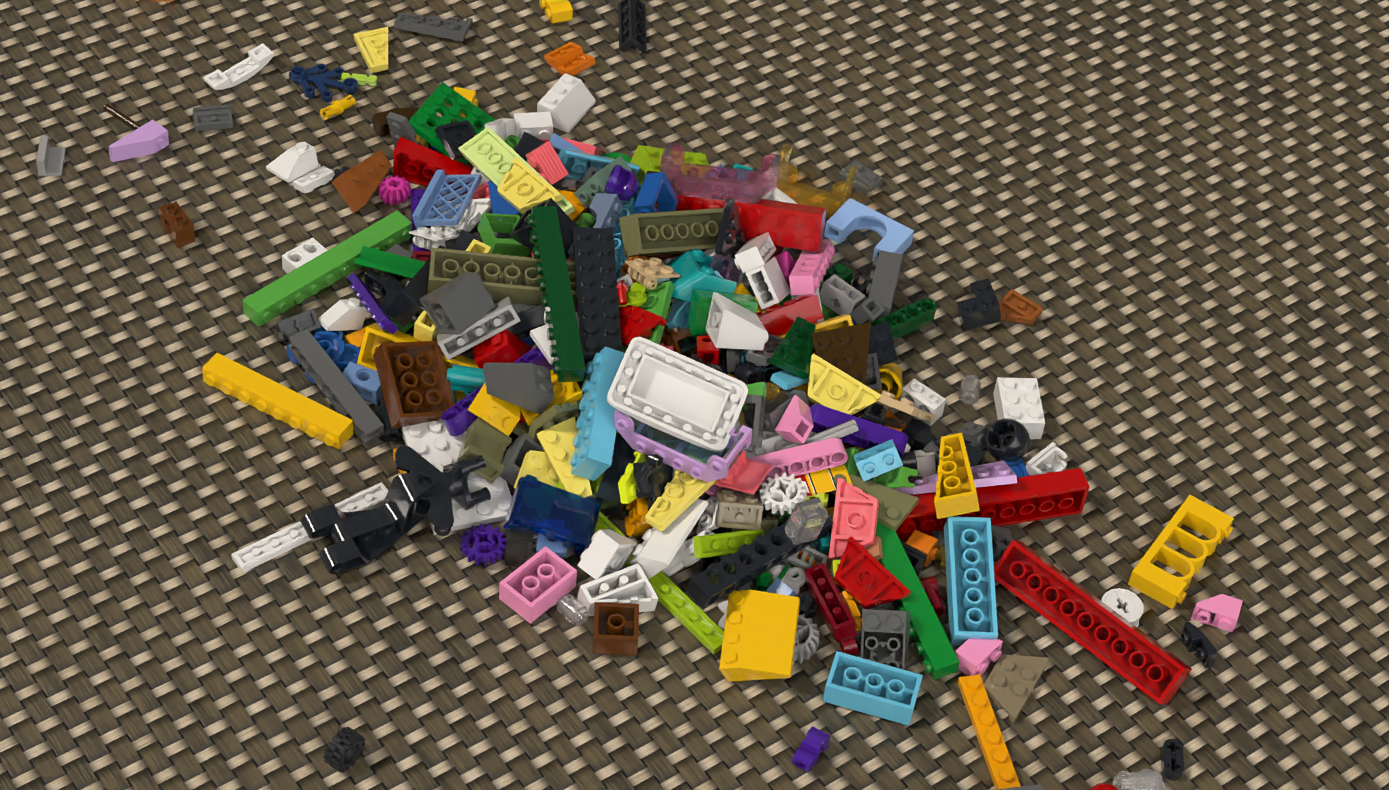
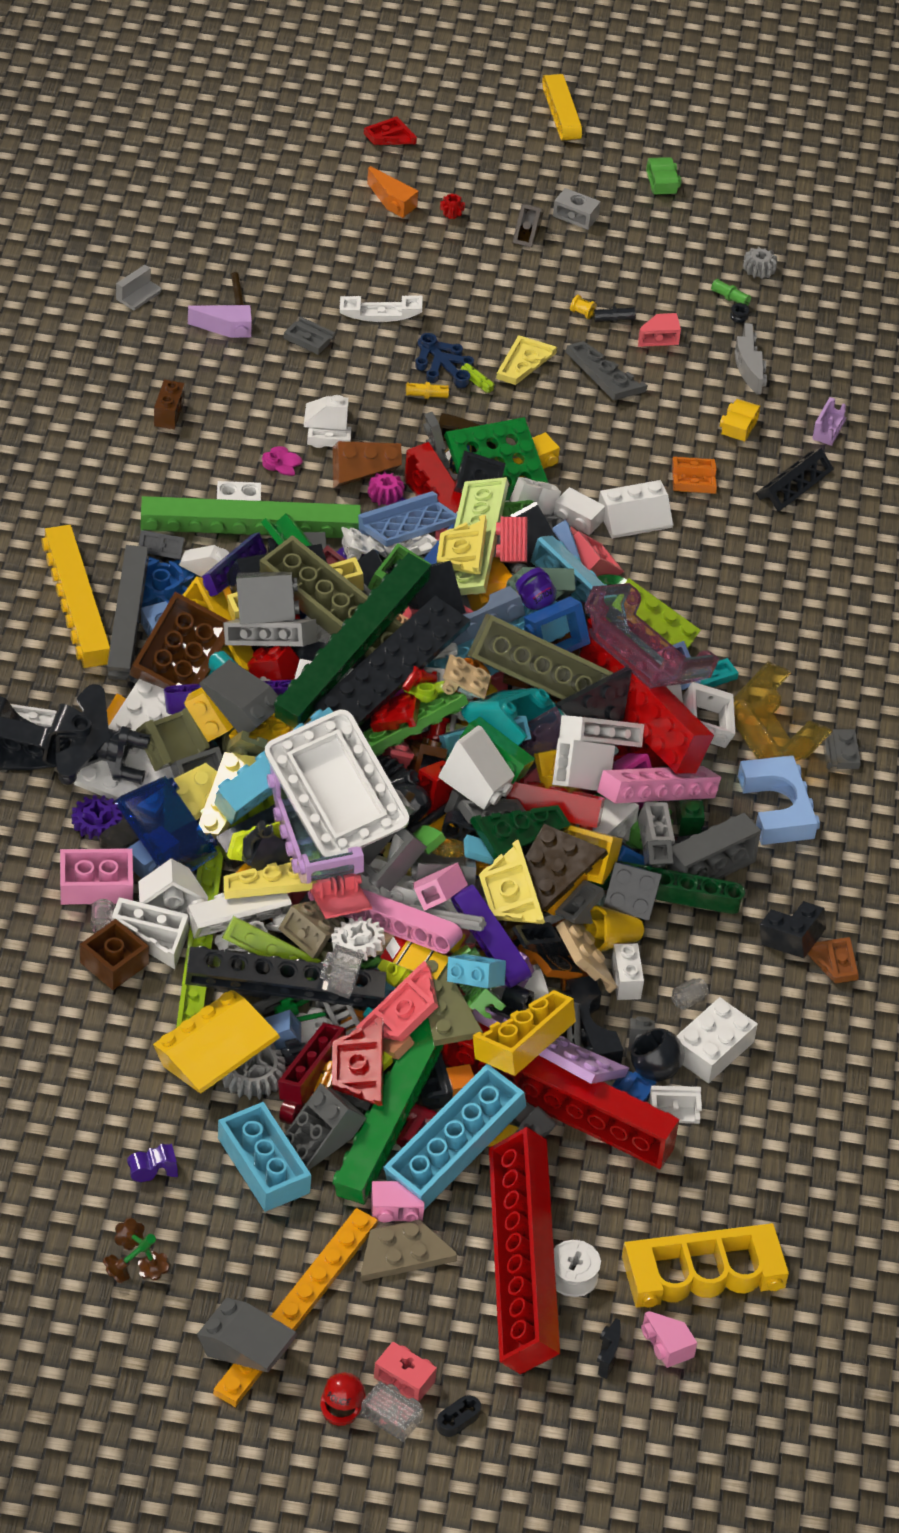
camera: 45 degrees right, 0 degrees up
none -> dark pink plate [262,446,303,476]
none -> coral brick [374,1342,437,1404]

